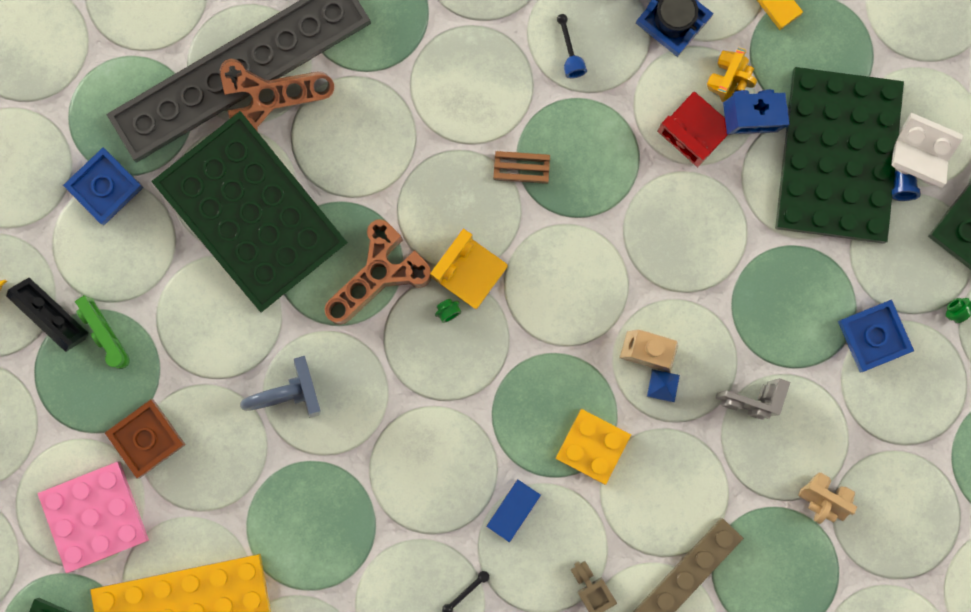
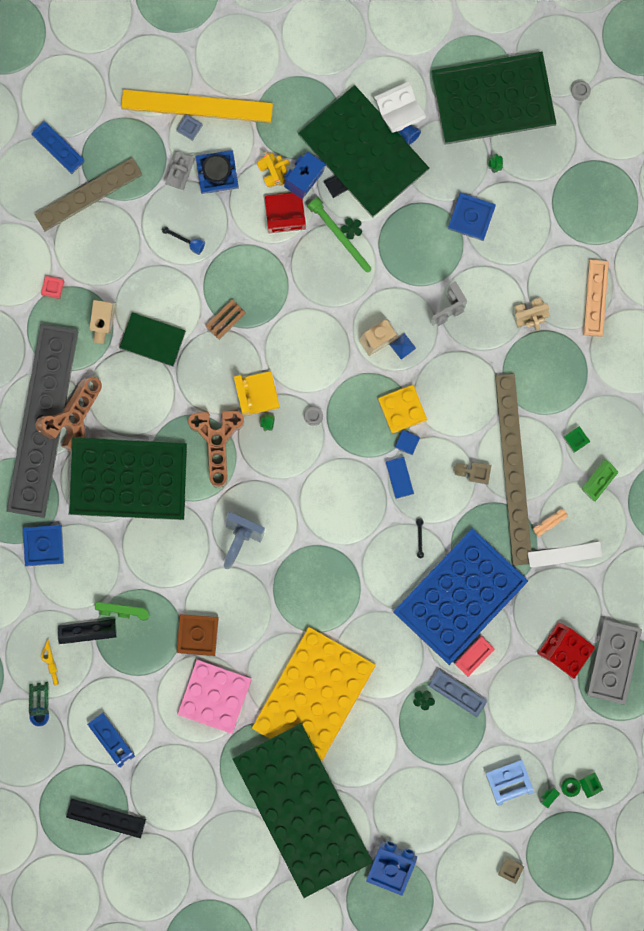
camera: 50 degrees left, 0 degrees up
none -> tan torso [90,300,117,344]
none -> dark green tile [119,312,186,367]
none -> light grey tile [304,406,323,426]
none -> bright green piece [307,197,371,273]
none -> black tile [324,176,348,199]
none -> dark green plant [341,218,362,240]
none -> blue tile [395,430,420,455]
none -> light nougat tile [583,260,609,337]

